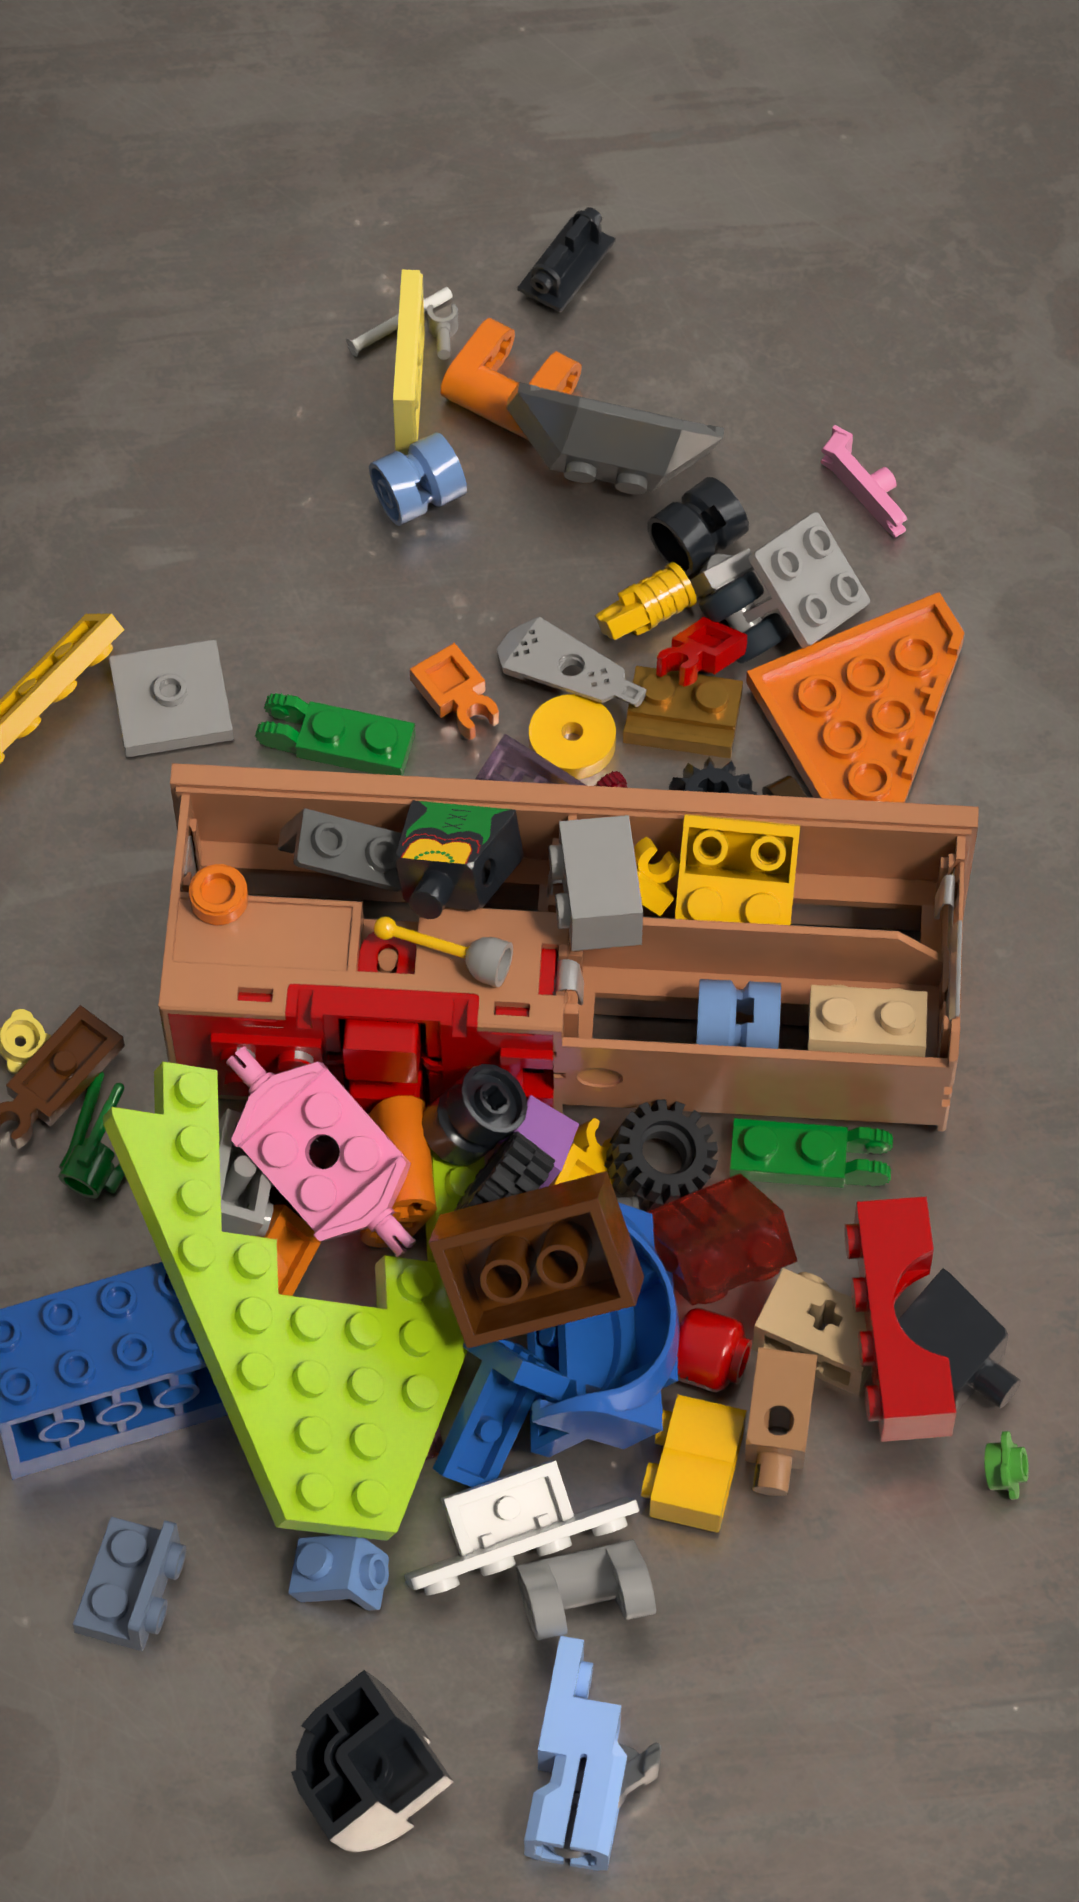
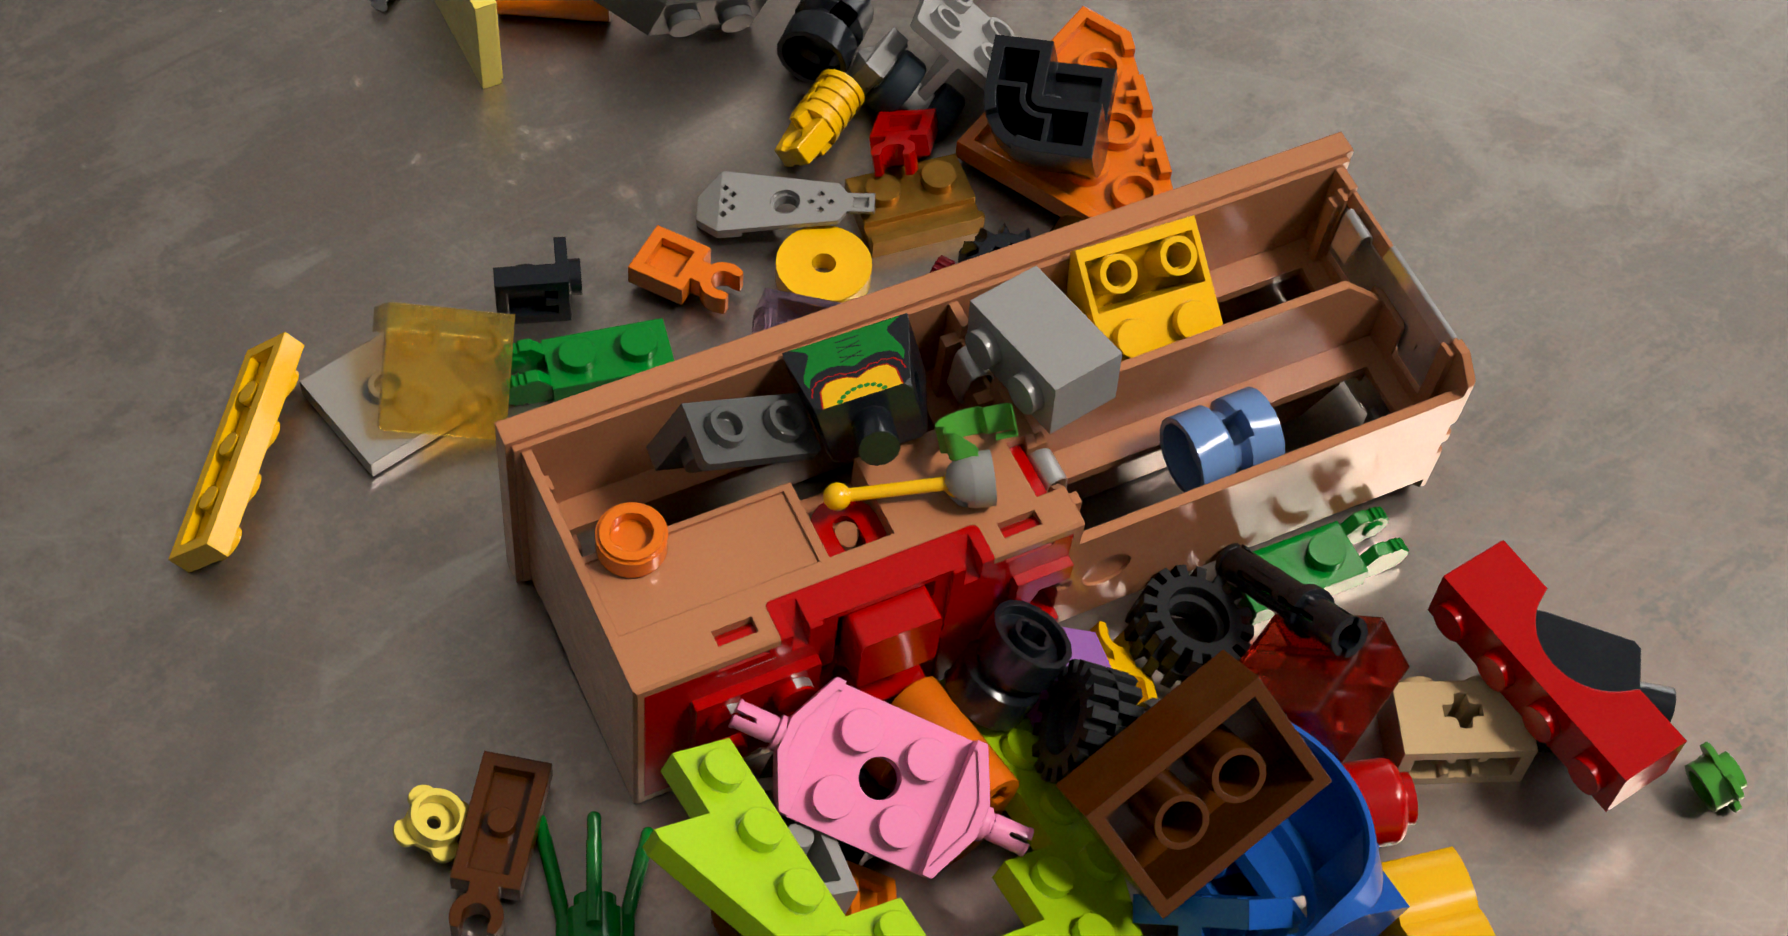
camera: 35 degrees left, 5 degrees down
medium blue wheel [369,432,467,526] -> none
medium nougat torso [745,1347,818,1496] -> none
tan bracket [808,985,927,1057] -> none
none -> clear yellow bracket [372,302,515,440]
none -> black bracket [493,237,583,325]
none -> bright green piece [935,403,1018,461]
none -> black brick [984,34,1118,178]
none -> black pin [1215,543,1368,658]

